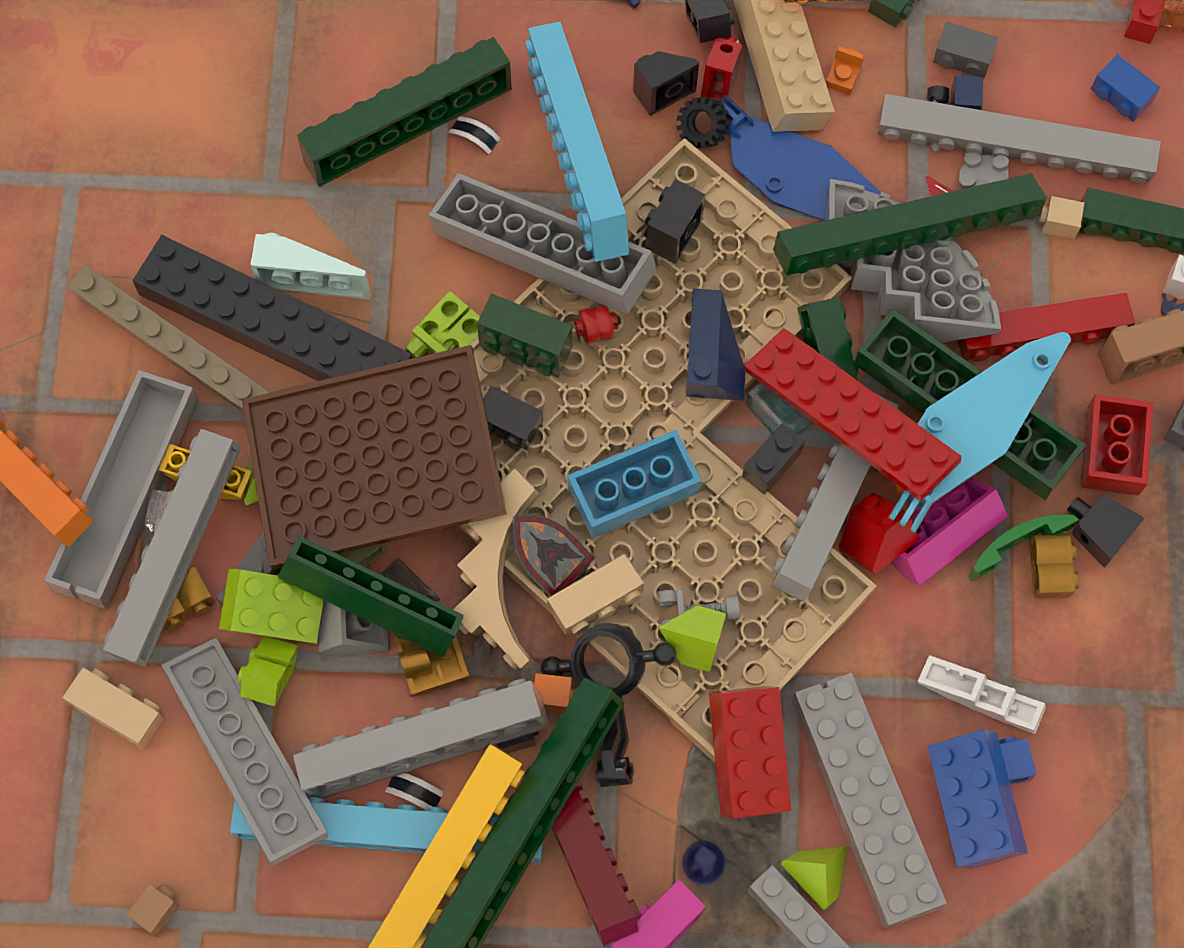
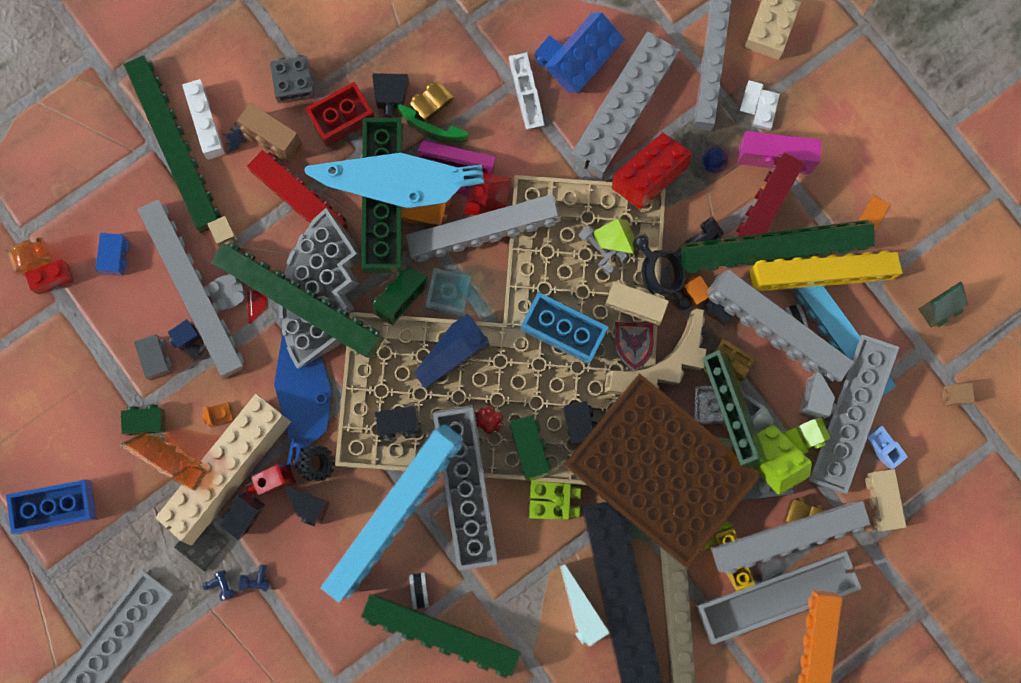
camera: 130 degrees left, 10 degrees up
black brick [742,423,805,495] -> none
red plate [744,328,961,502] -> none
lime slope [781,845,848,910] -> none
none -> light grey slope [799,372,836,420]
none -> light blue brick [867,425,908,469]

